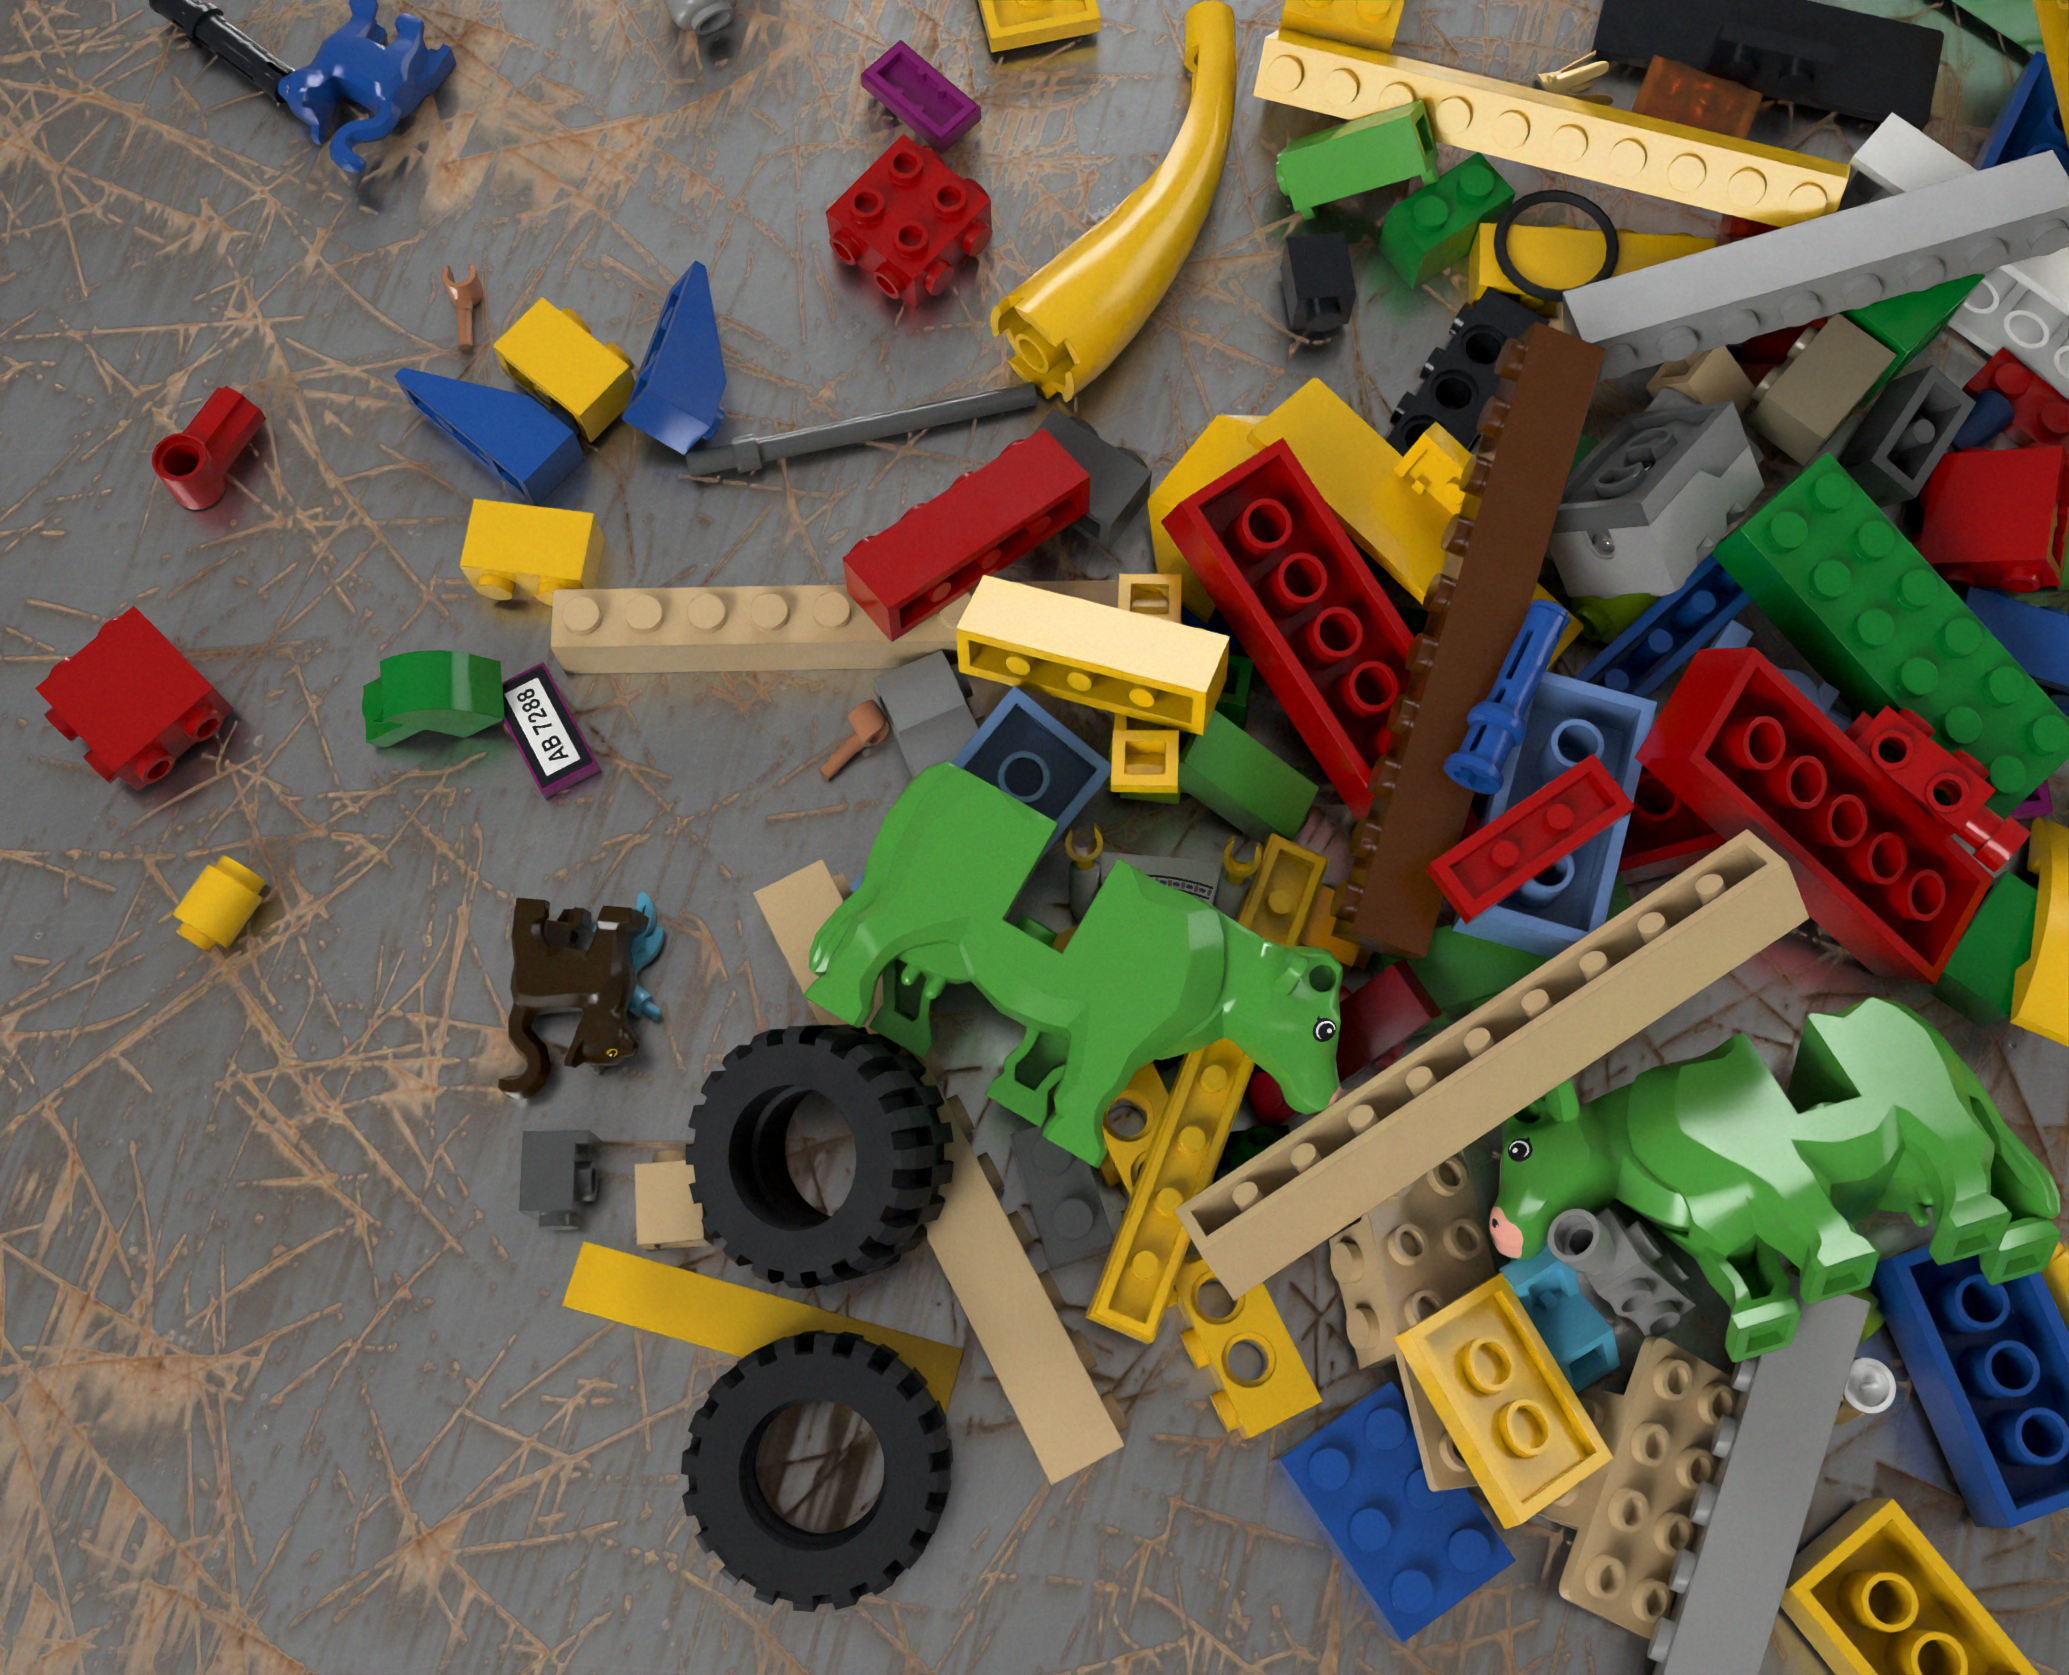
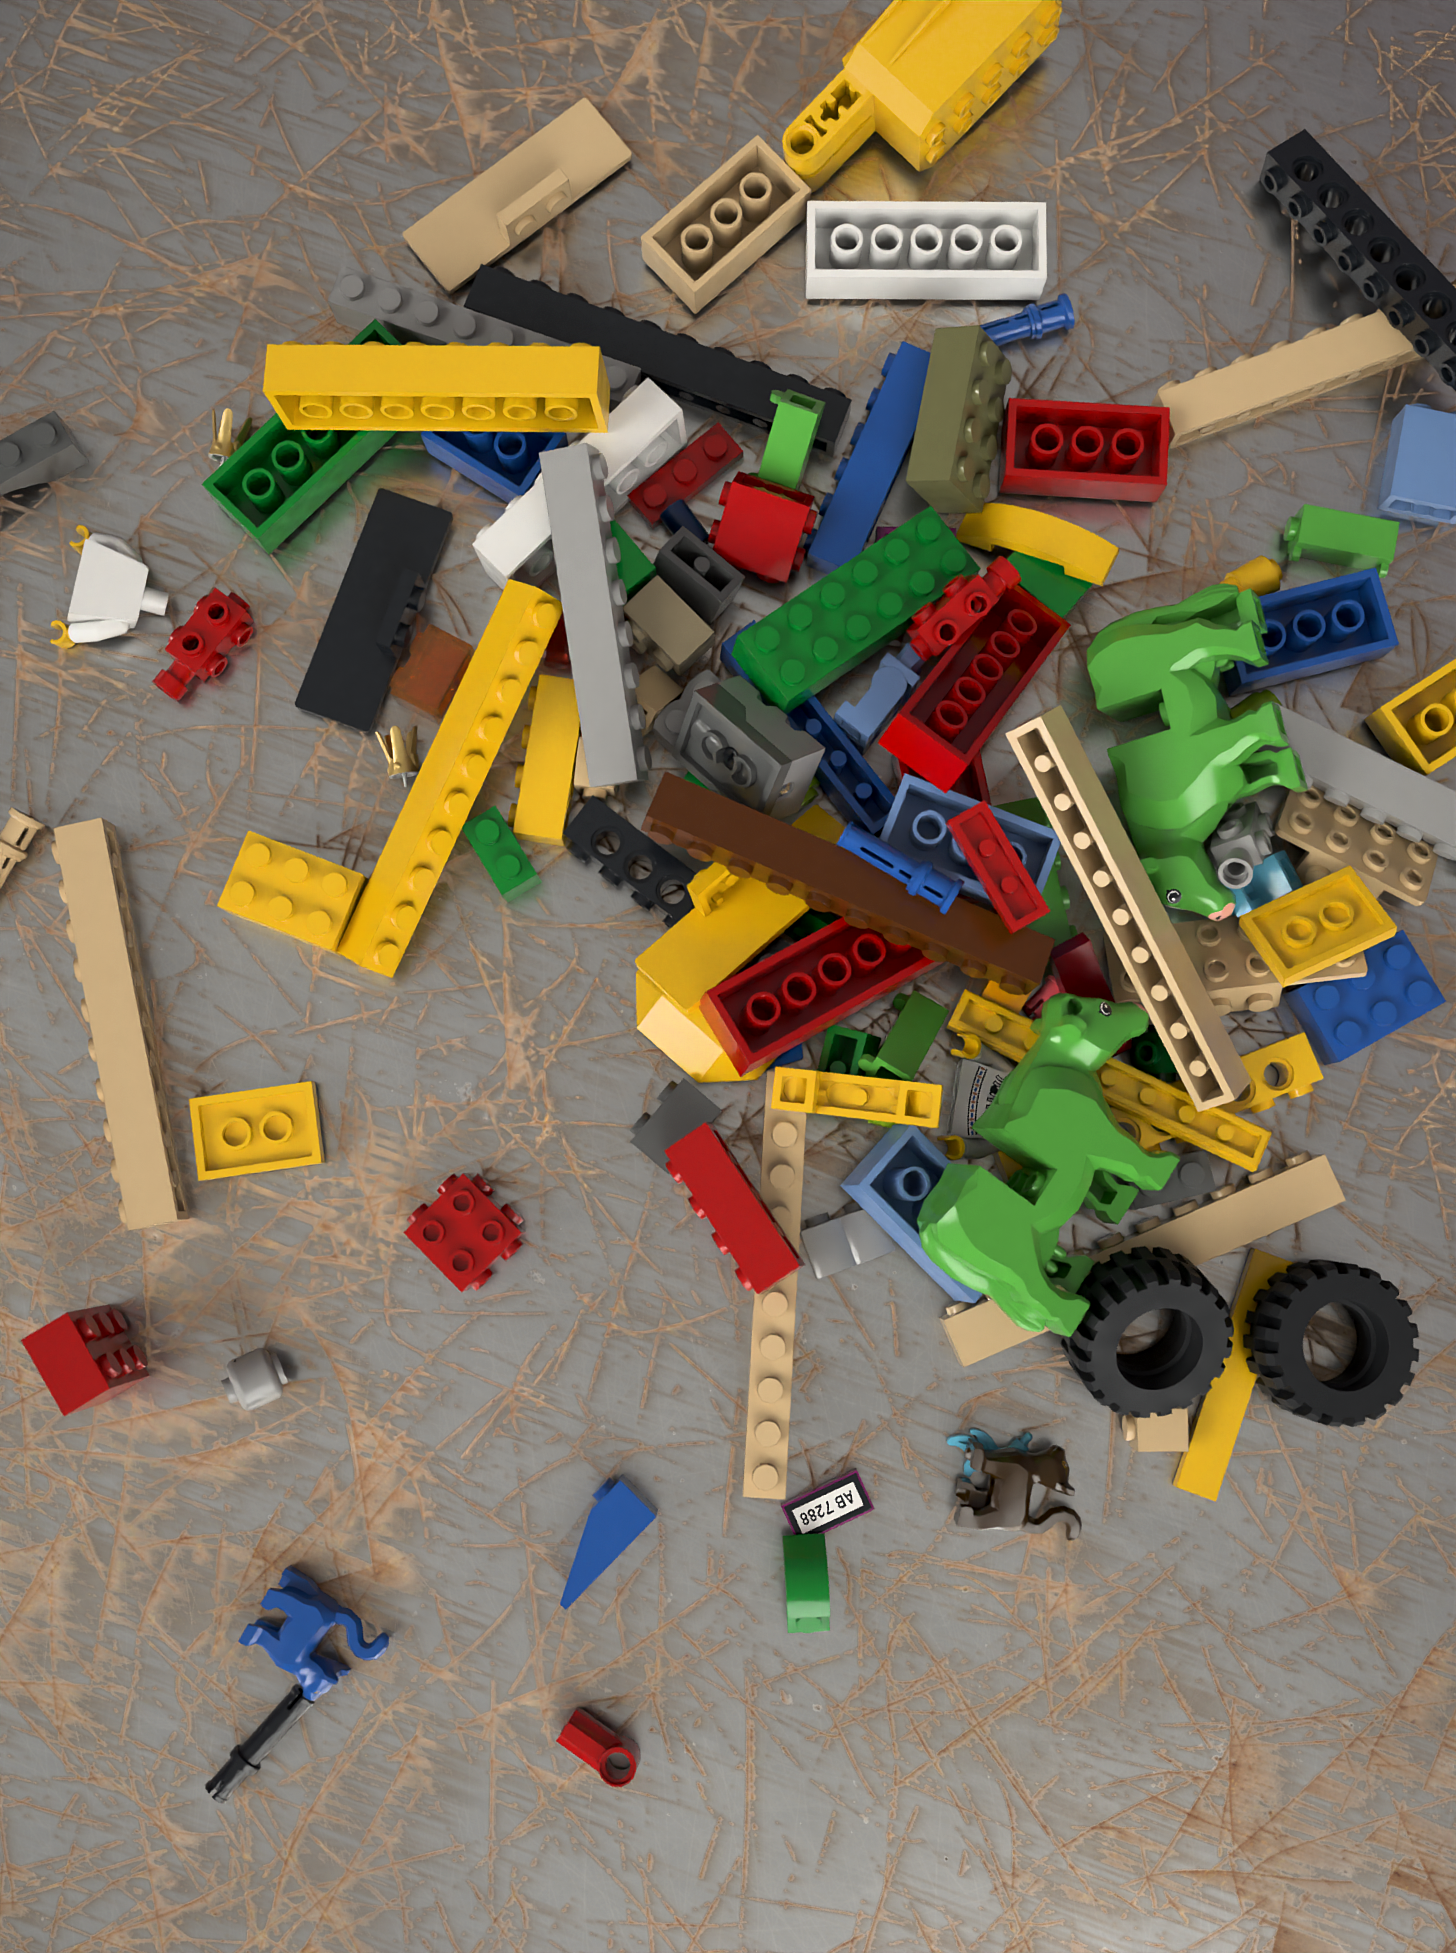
camera: 85 degrees left, 10 degrees up
red brick [35,606,234,792] -> none
yellow brick [172,855,267,953] -> none
nougat hand [441,264,484,350] -> none
yellow brick [459,499,605,606] -> none
yellow brick [492,297,635,443] -> none
dark grey brick [519,1130,601,1230] -> none
blue slope [622,260,726,455] -> none
dark grey bar [685,382,1038,477] -> none
nougat hand [818,700,890,780] -> none
magenta plate [861,40,982,155] -> none
yellow brick [956,575,1230,736] -> none
yellow brick [990,0,1237,403] -> none
bright green brick [1276,99,1439,220] -> none
black brick [1280,231,1356,332] -> none
black tyre [1494,190,1619,302] -> none
white piece [1834,1357,1896,1425] -> none

